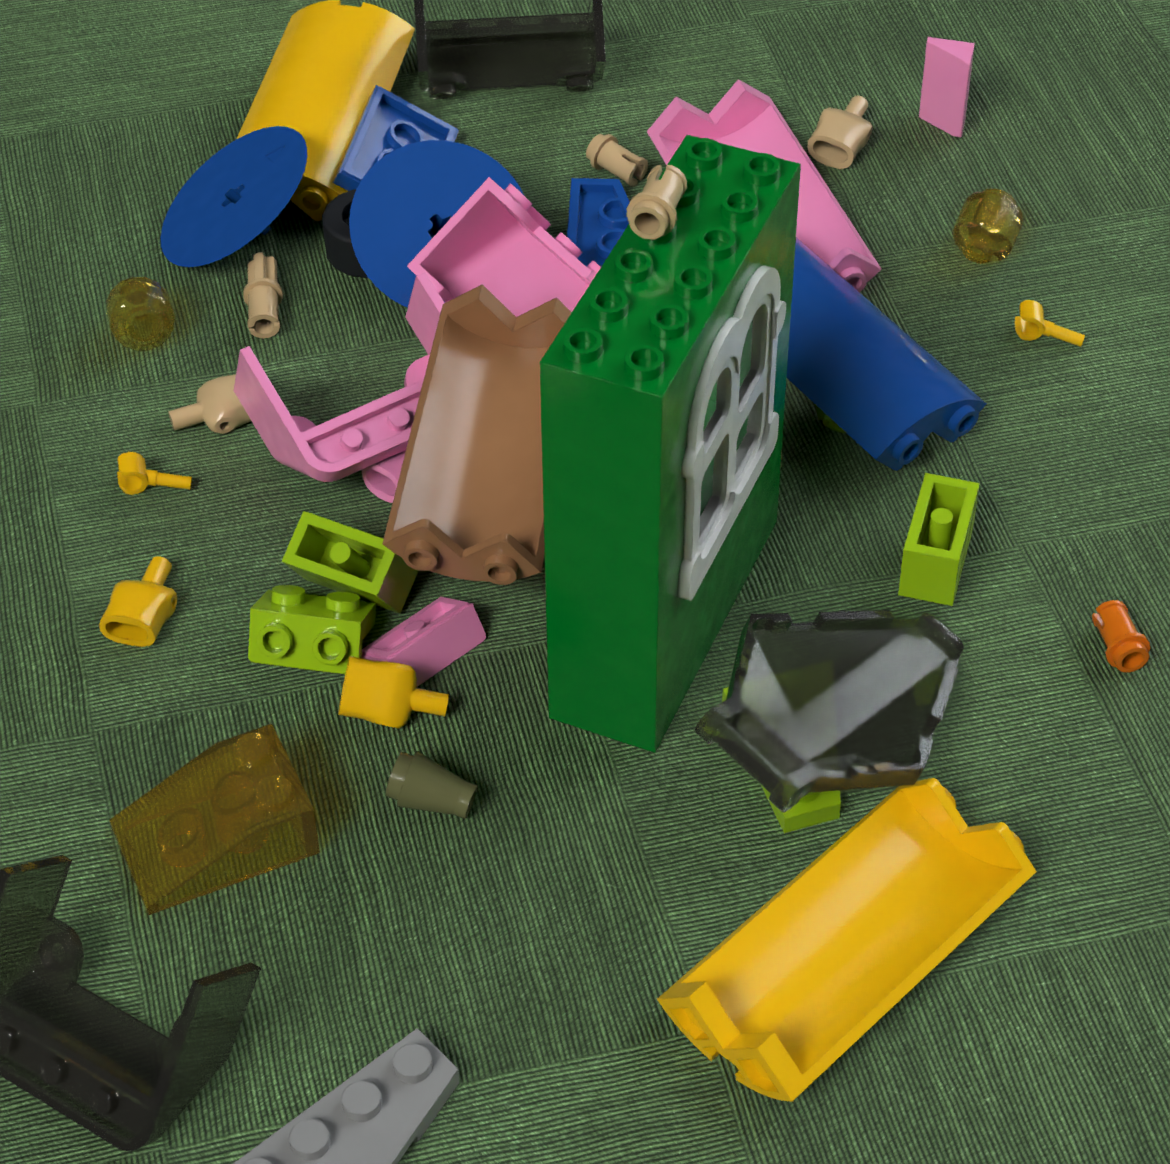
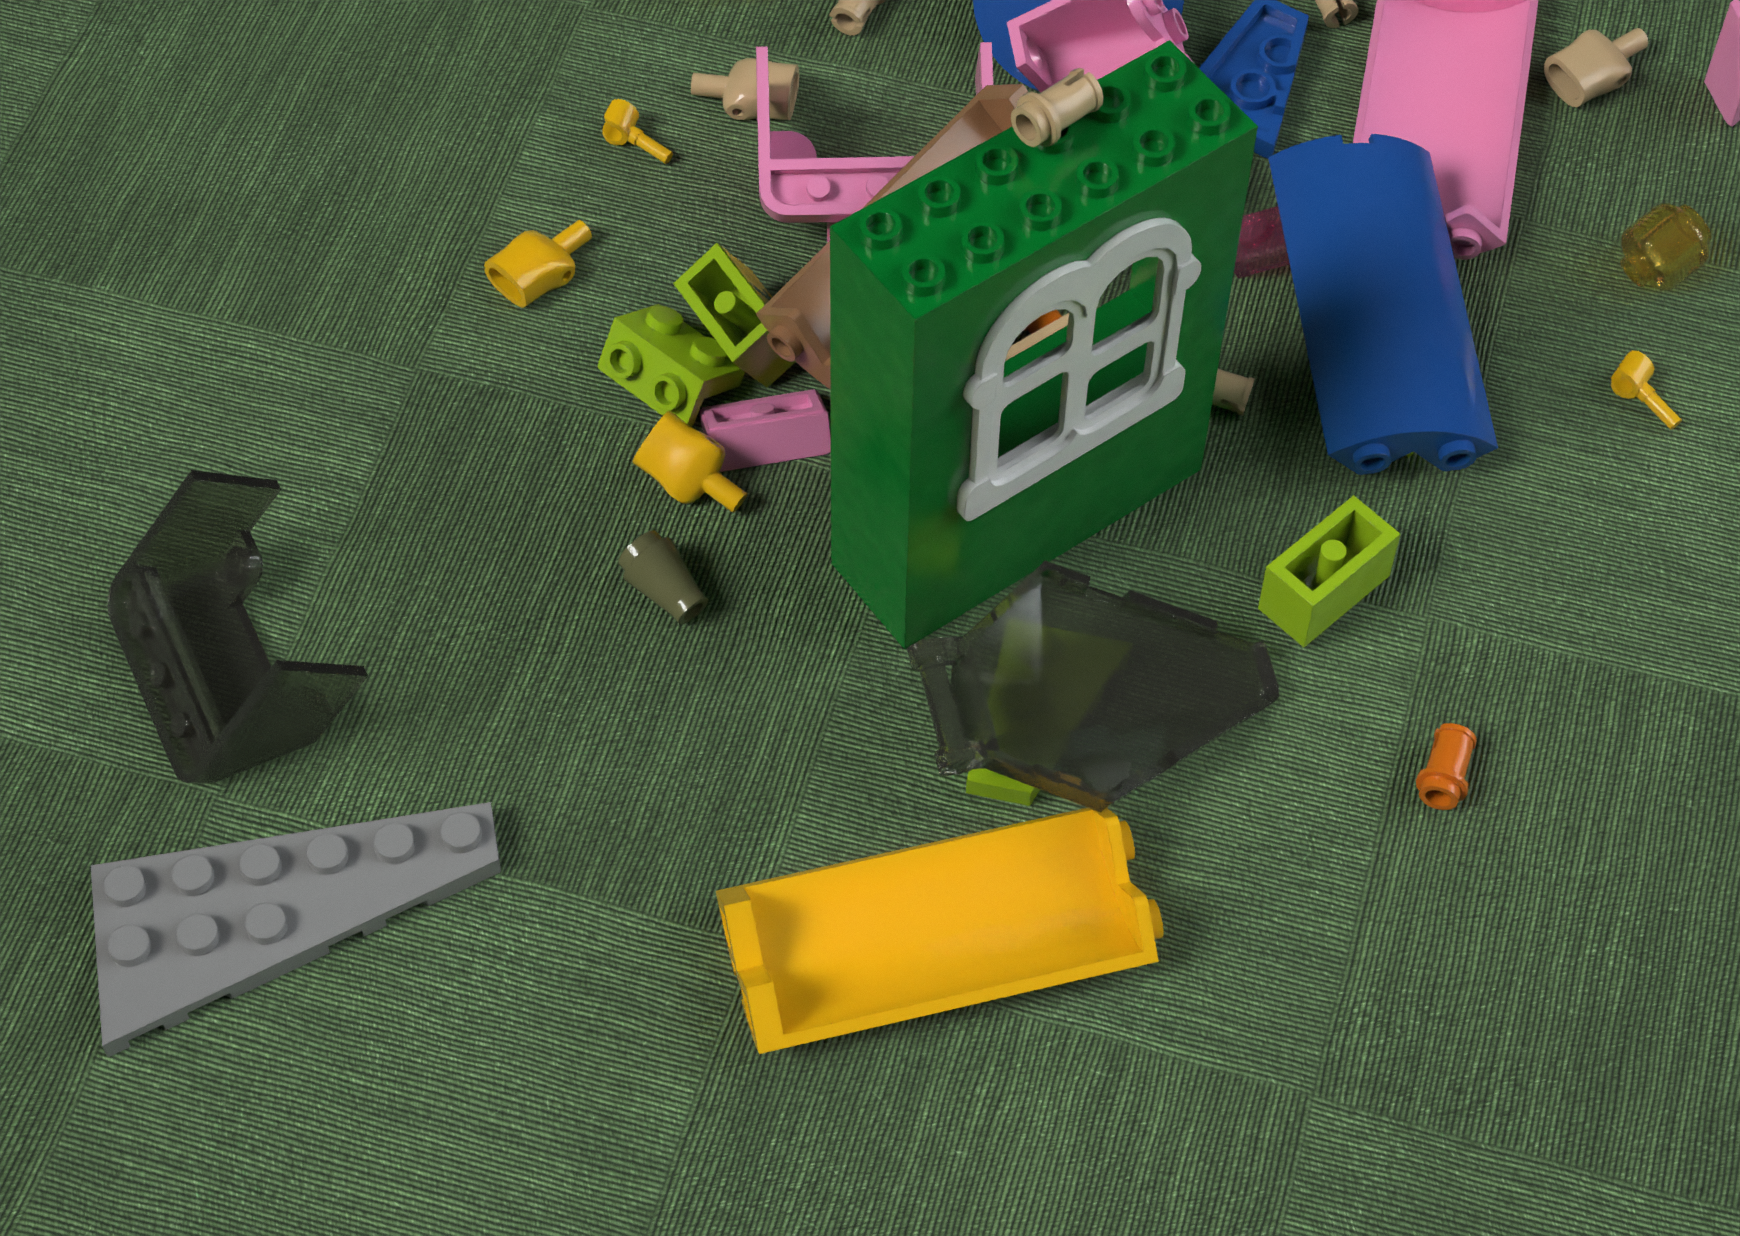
camera: 30 degrees right, 10 degrees up
clear yellow slope [109,724,320,915] -> none

